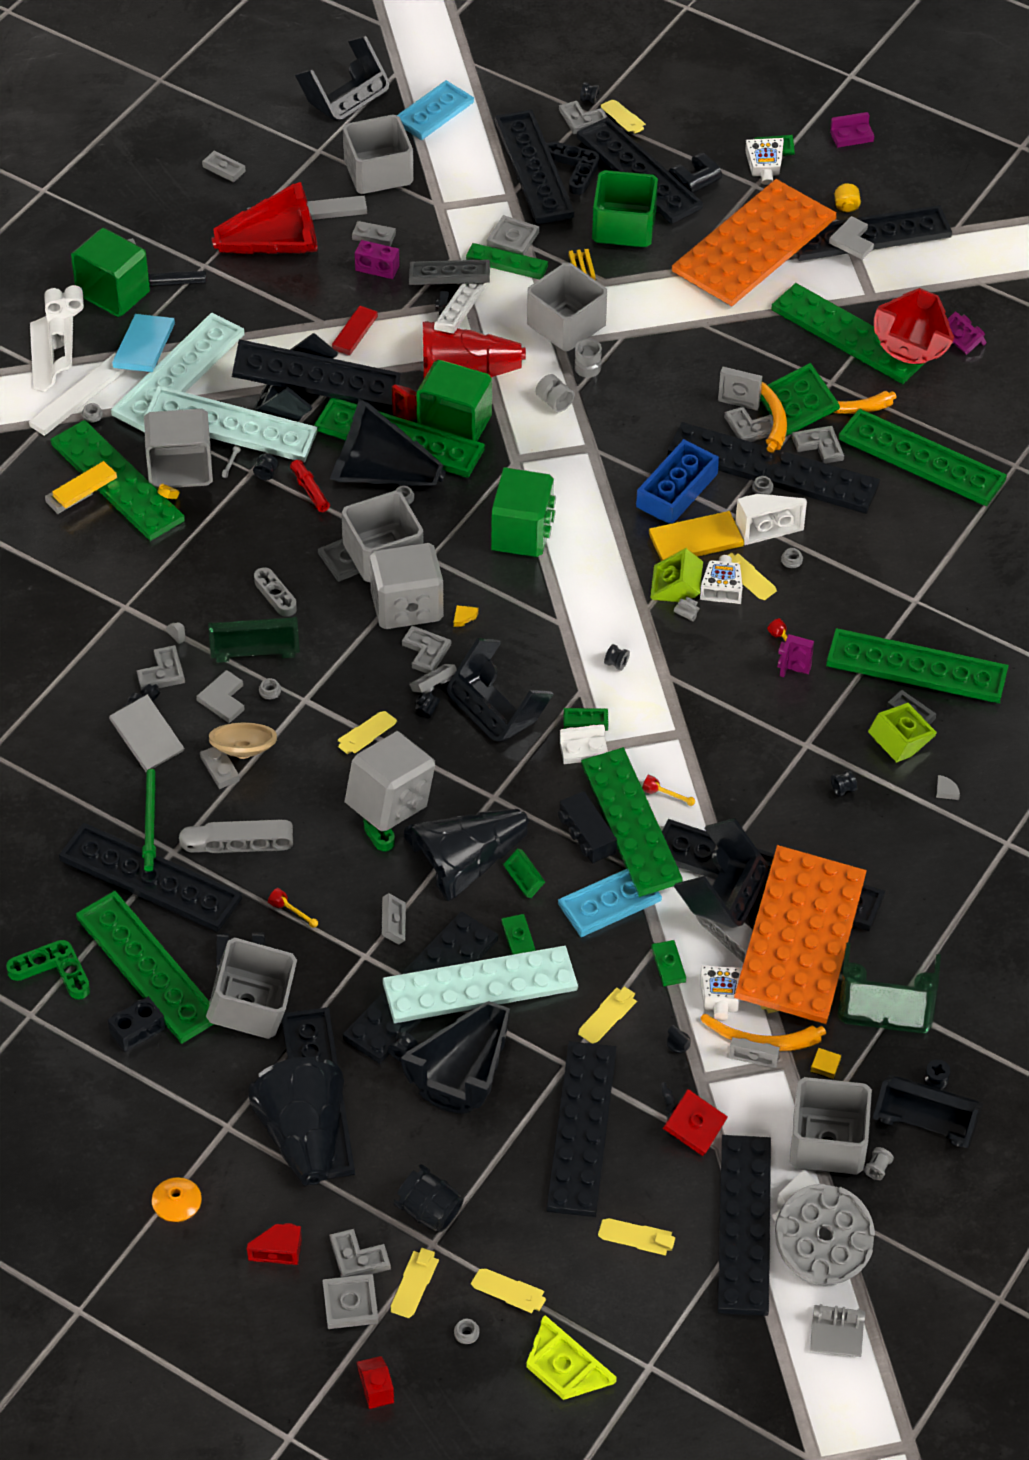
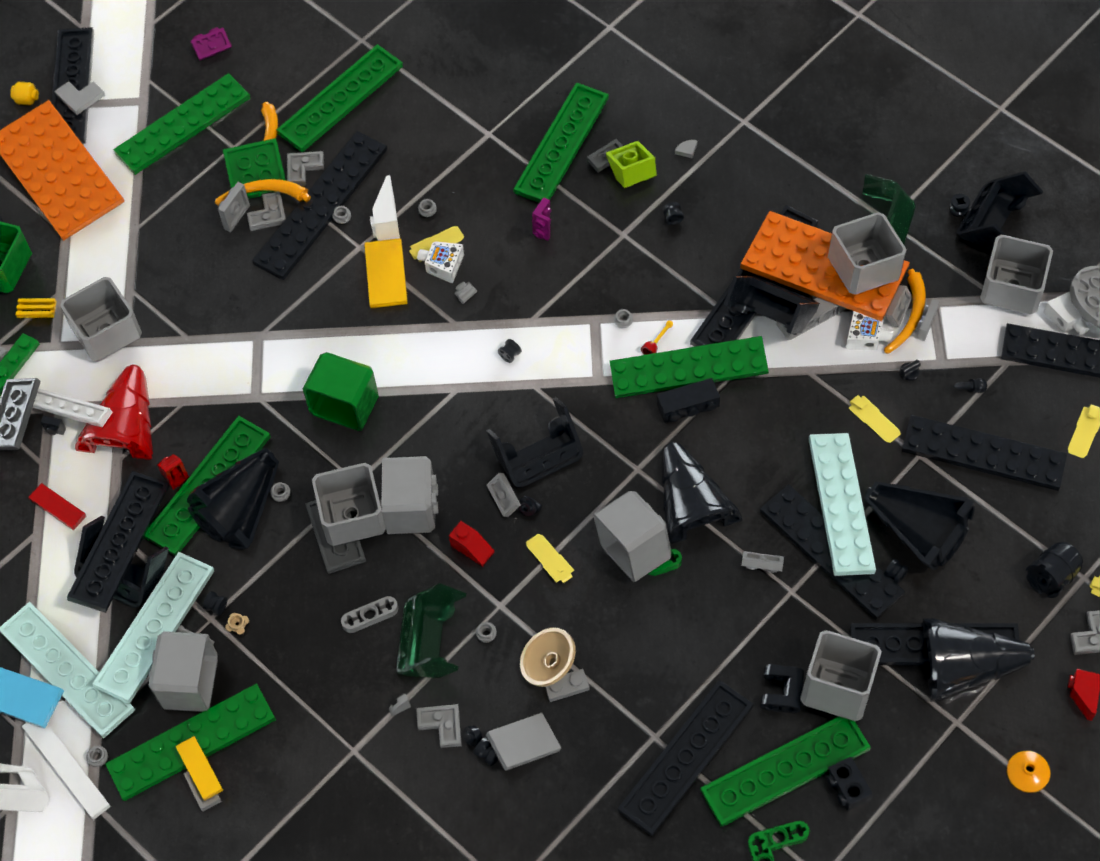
camera: 75 degrees left, 10 degrees up
green bar [142,769,156,872] -> none
yellow tile [157,483,180,499] -> none
light grey piece [179,820,293,853] -> none
light grey tile [196,670,245,723] -> none
hinge [268,888,318,928] -> none
red pin [290,459,330,512] -> none
light grey tile [402,626,451,674] -> none
green plate [417,360,492,441] -> none
yellow tile [453,605,478,627] -> none
green plate [501,914,536,955] -> none
green plate [503,849,545,898] -> none
light grey wheel [535,374,575,412] -> none
medium azure tile [558,869,662,937] -> none
white bracket [560,725,608,764] -> none
green plate [563,708,608,731] -> none
light grey wheel [574,338,602,378] -> none
blue brick [636,439,719,524] -> none
lime slope [650,548,703,602] -> none
green plate [651,940,686,987] -> none
red plate [663,1089,728,1156] -> none
red hinge [767,618,787,641] -> none
yellow tile [811,1048,841,1079] -> none
red cone [874,288,954,364] -> none
none -> tan plate [225,613,249,635]
none -> red slope [449,521,495,567]
none -> light grey plate [614,309,633,328]
none -> light grey plate [828,212,907,295]
none -> light grey plate [885,285,913,327]

